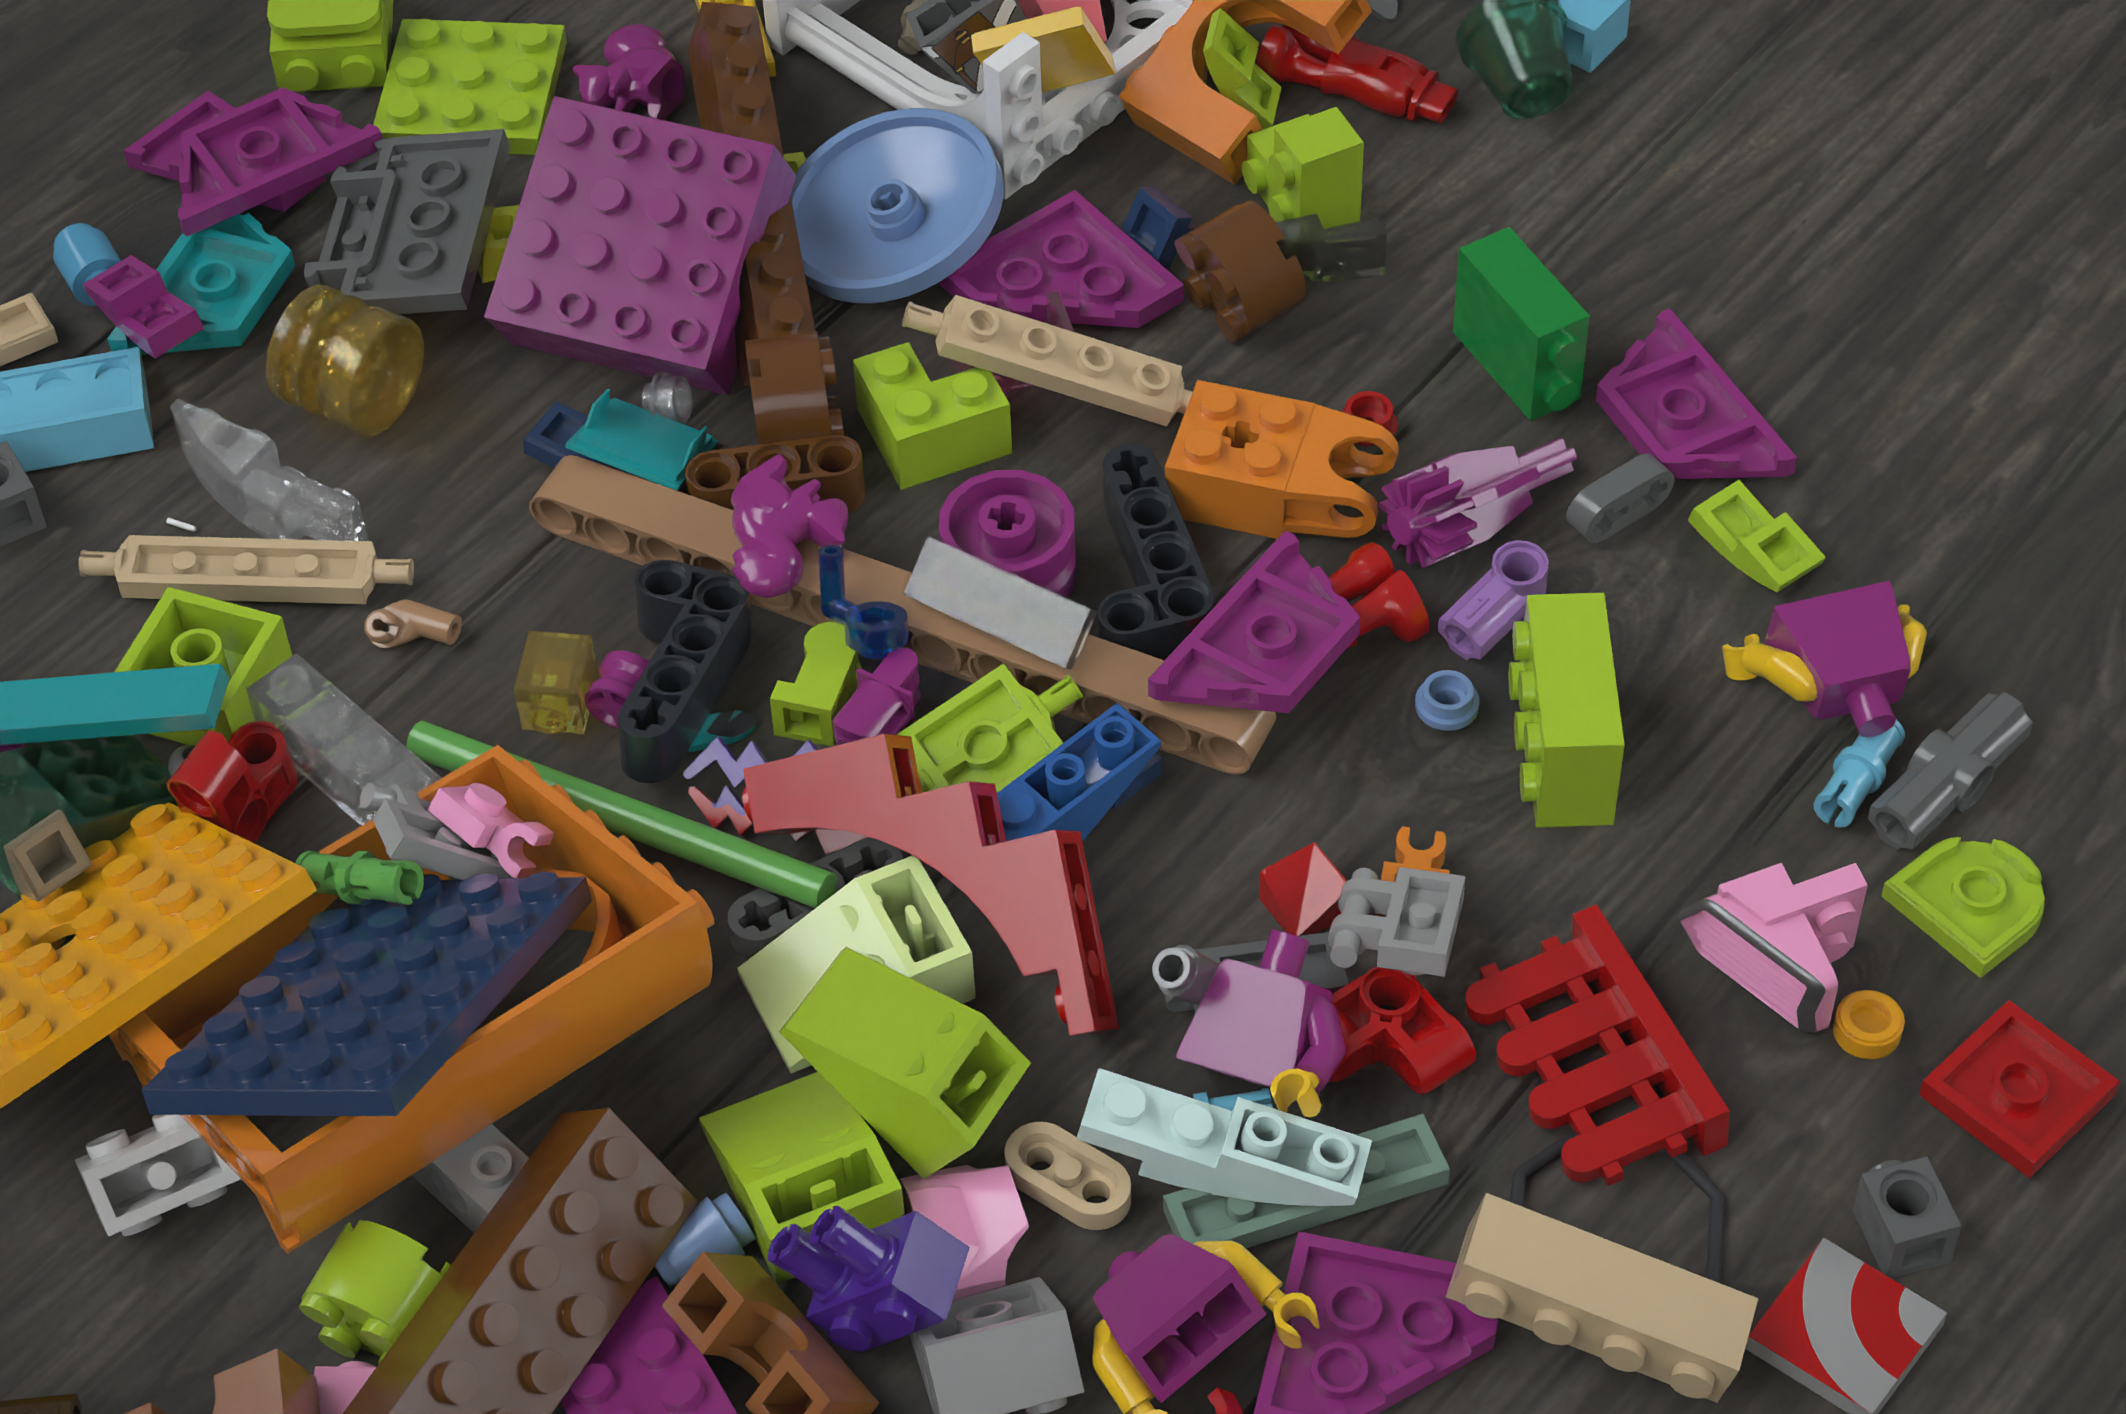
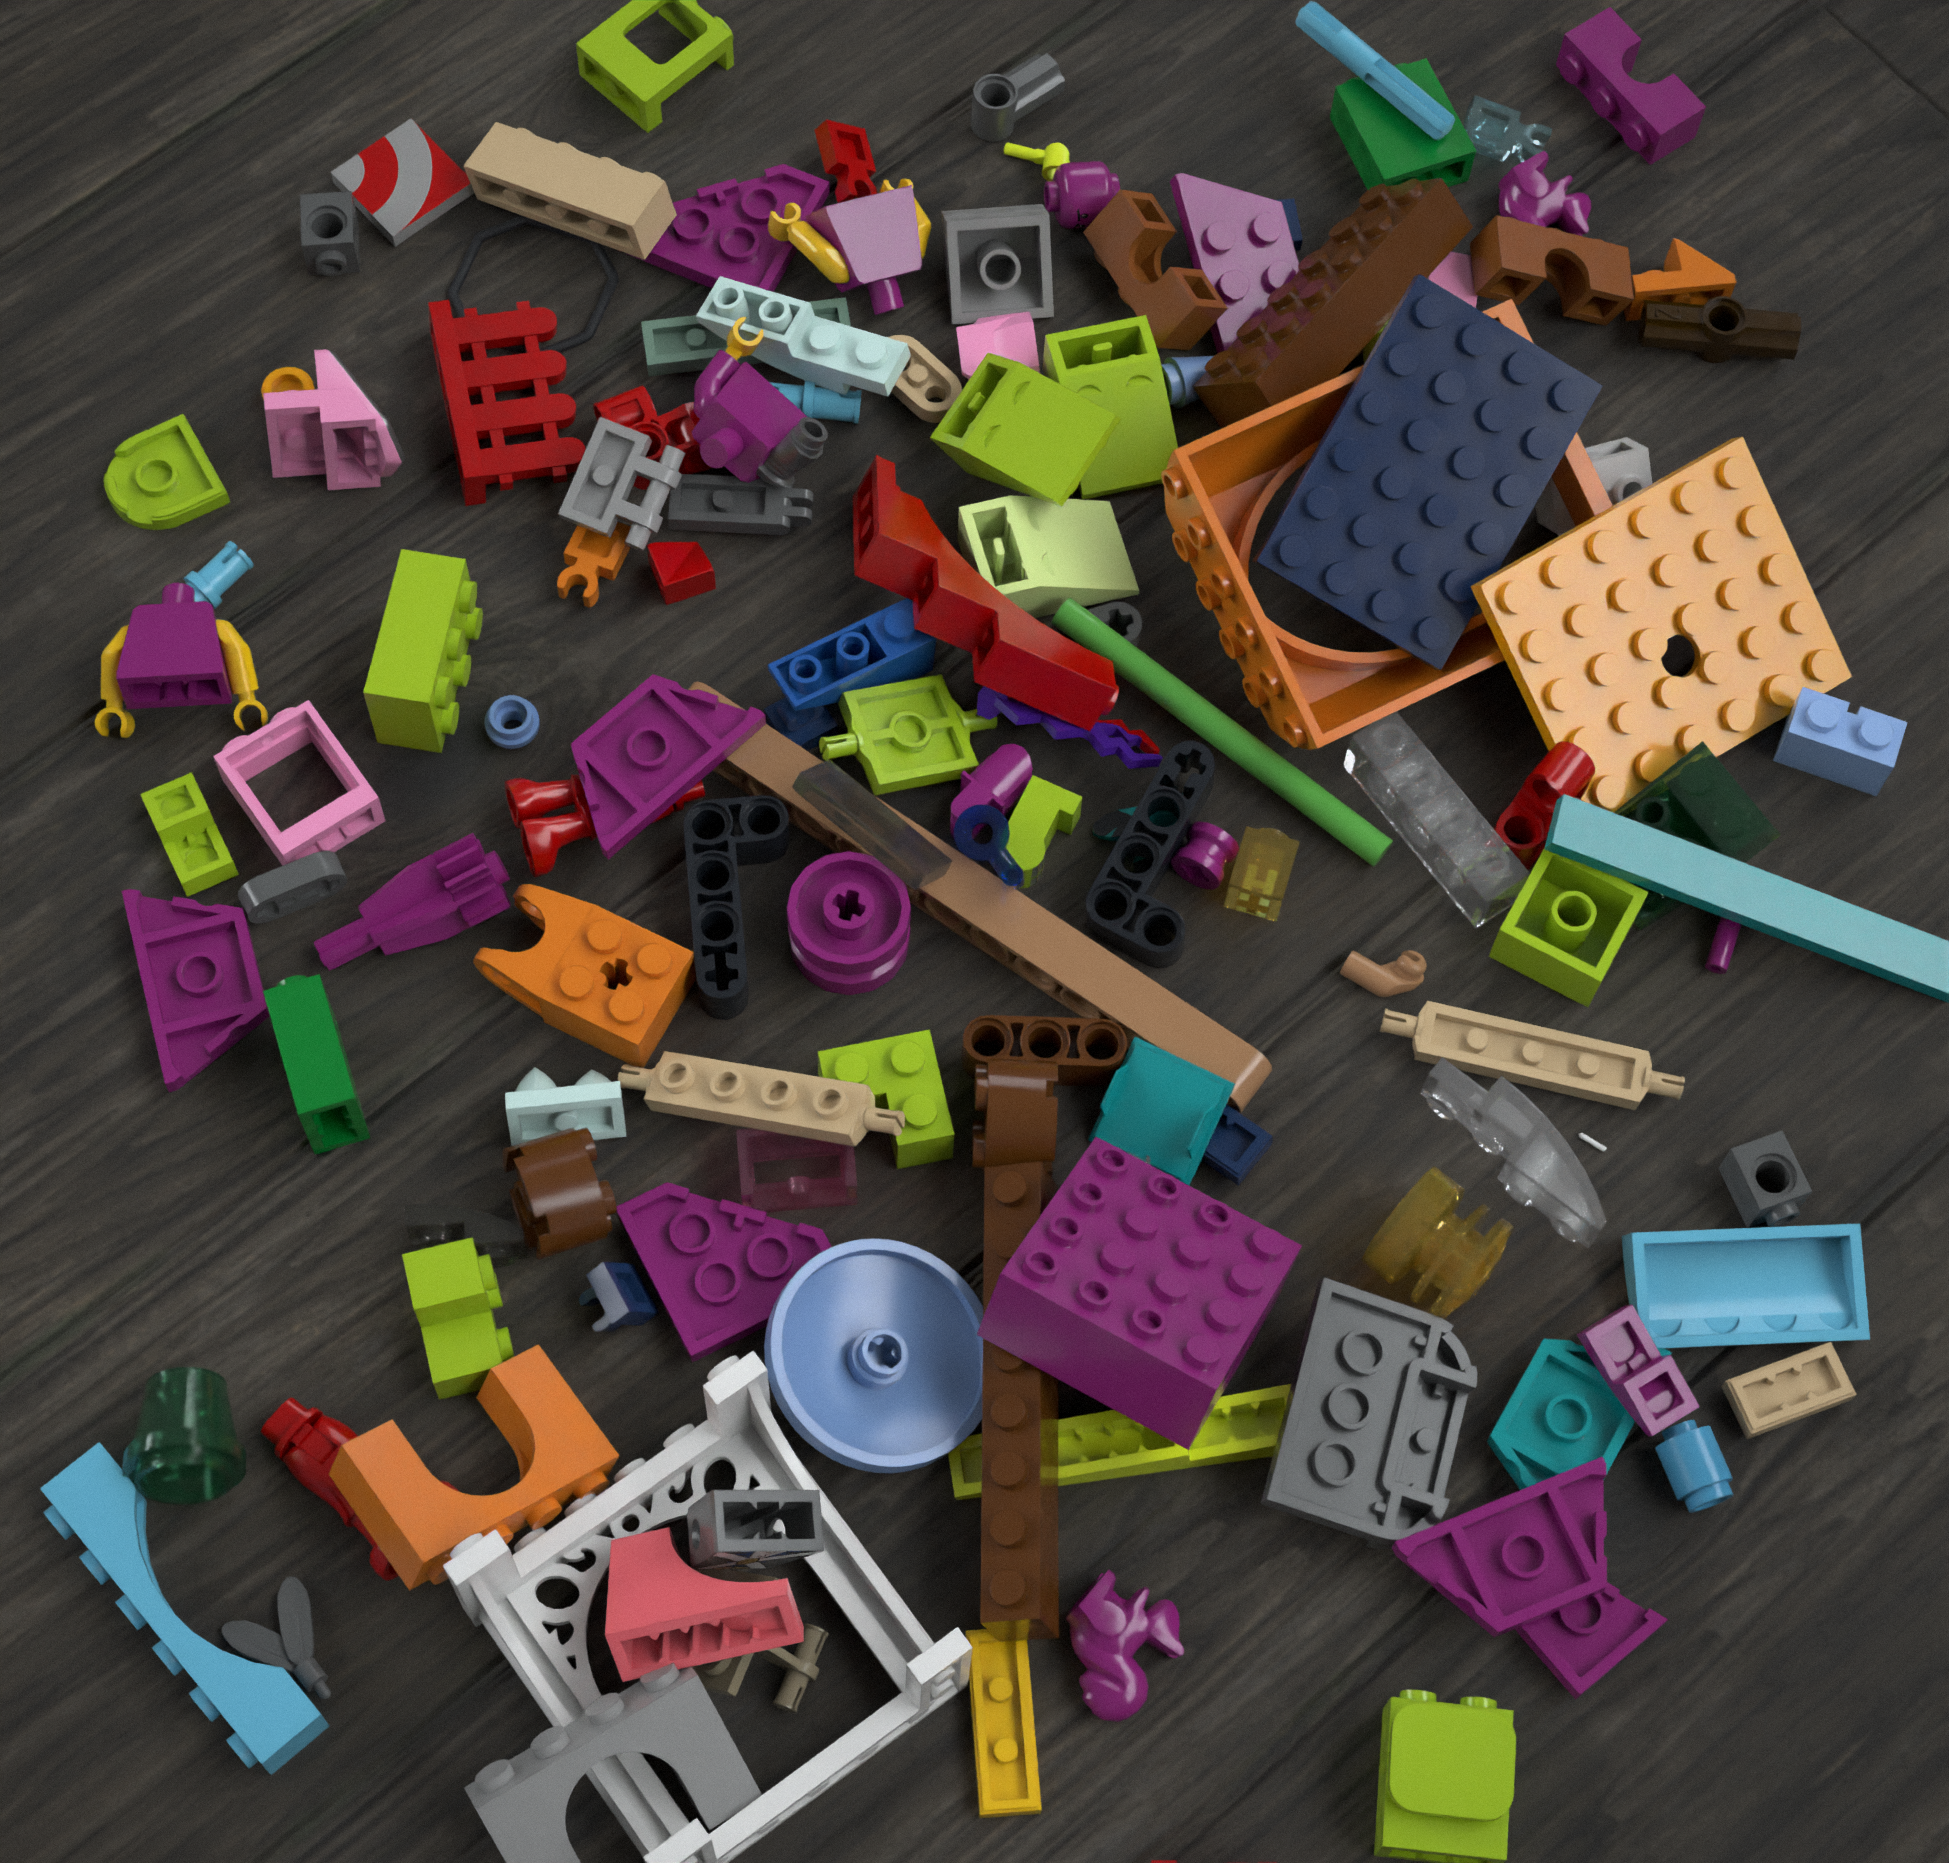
camera: 175 degrees left, 15 degrees up
dark tan slope [3,810,93,902] -> none
bright green pin [295,851,424,905] -> none
light grey plate [360,783,513,880] -> none
lime plate [373,19,567,155] -> none
bright pink plate [428,783,555,878] -> none
magenta animal [730,454,849,598] -> none
dark purple brick [767,1206,970,1353] -> none
yellow tile [971,6,1115,93] -> none
lime slope [1203,8,1281,129] -> none
red plate [1342,391,1398,447] -> none
medium lavender piece [1438,540,1549,660] -> none
dark grey piece [1868,692,2033,850] -> none
red plate [1919,1000,2120,1179] -> none
none -> bright pink window [213,700,385,866]
none -> light aqua tile [505,1067,626,1146]

